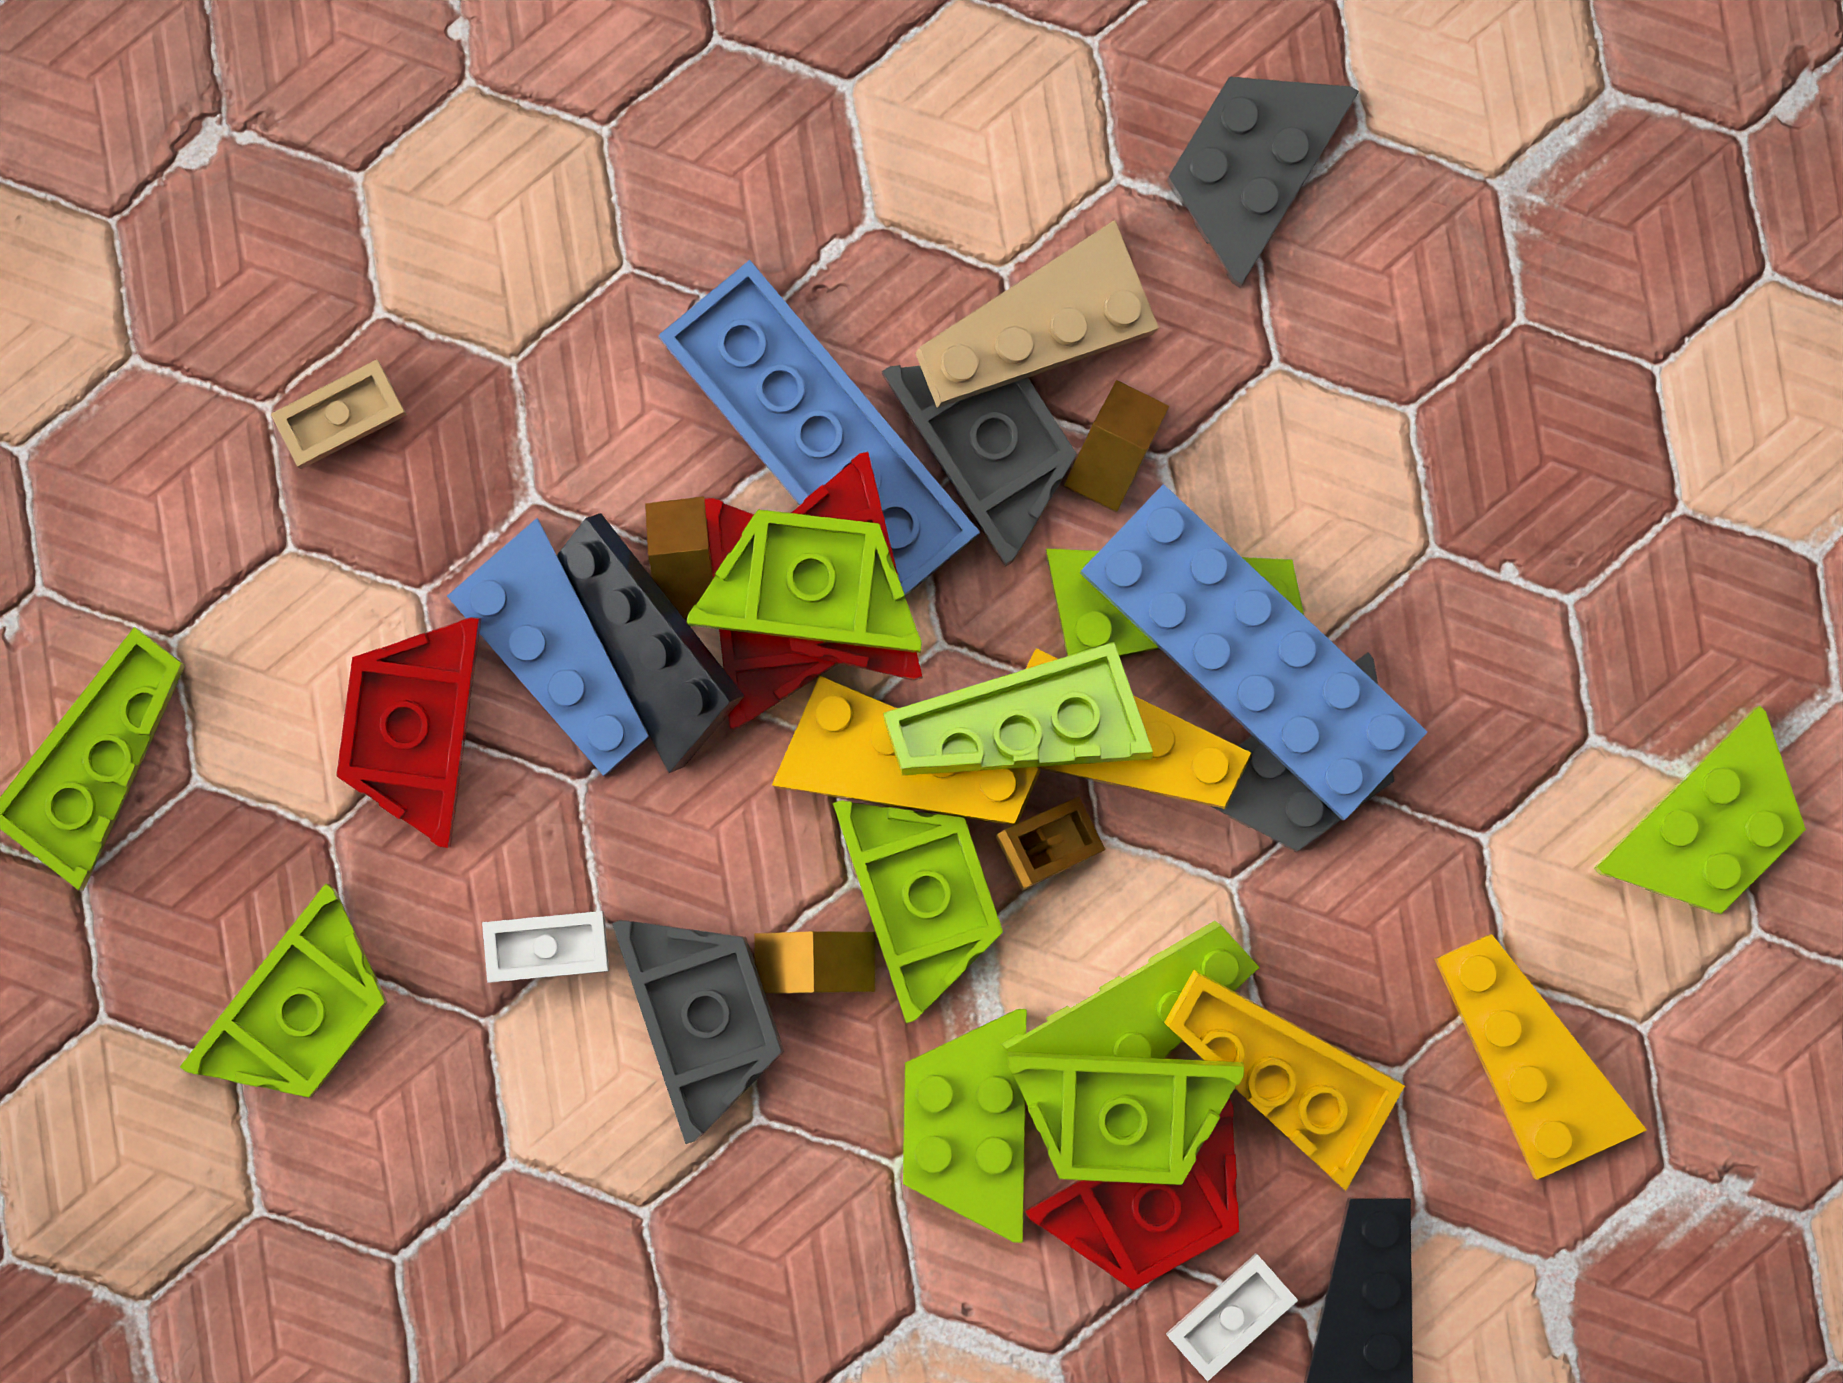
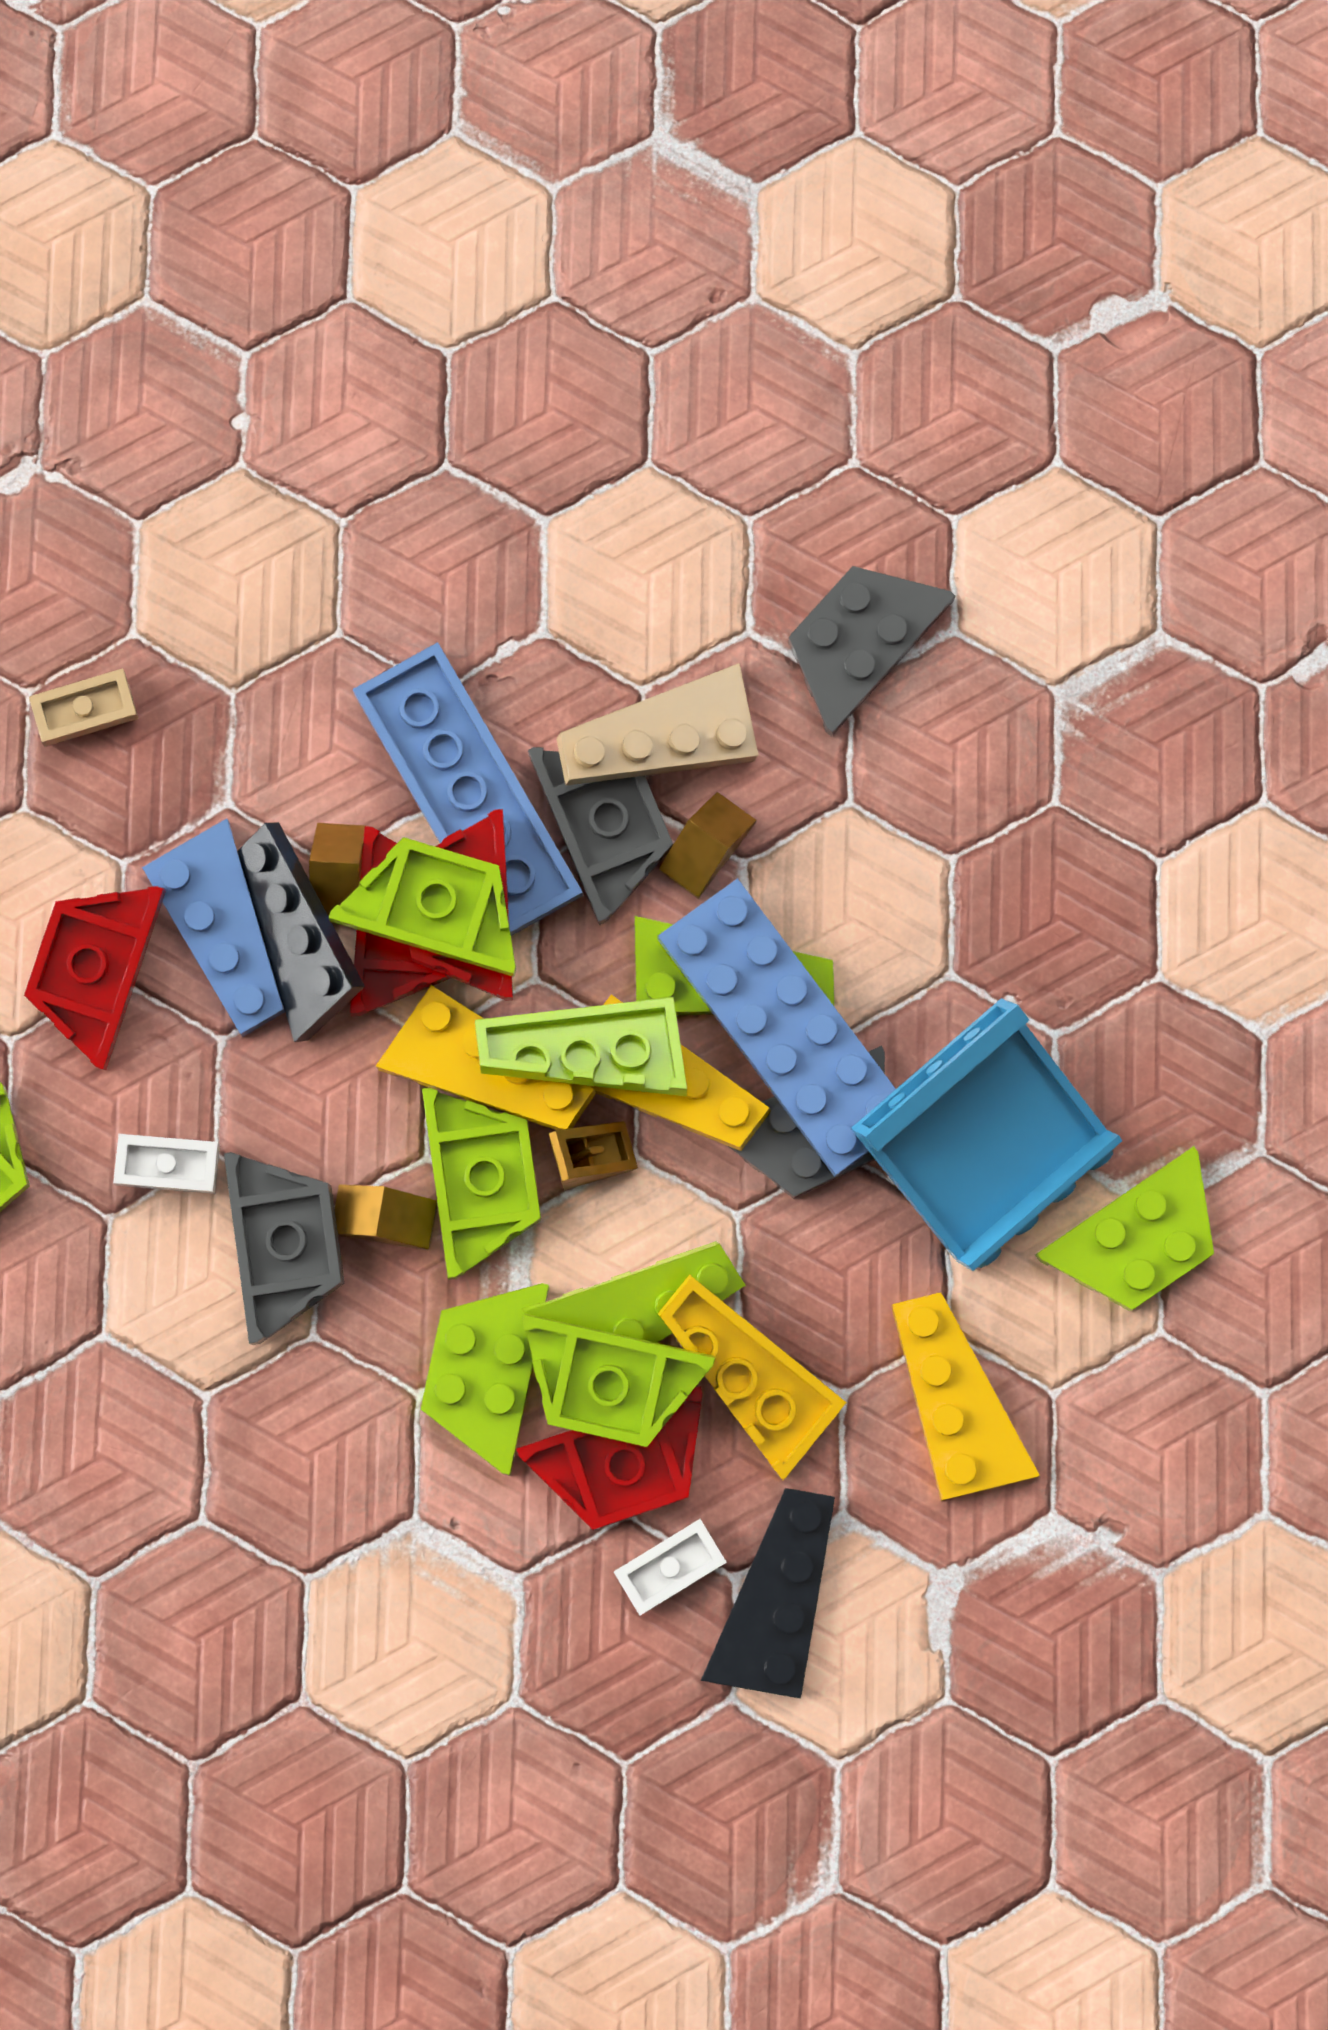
camera: 10 degrees right, 5 degrees down
none -> dark azure panel [851,998,1123,1271]

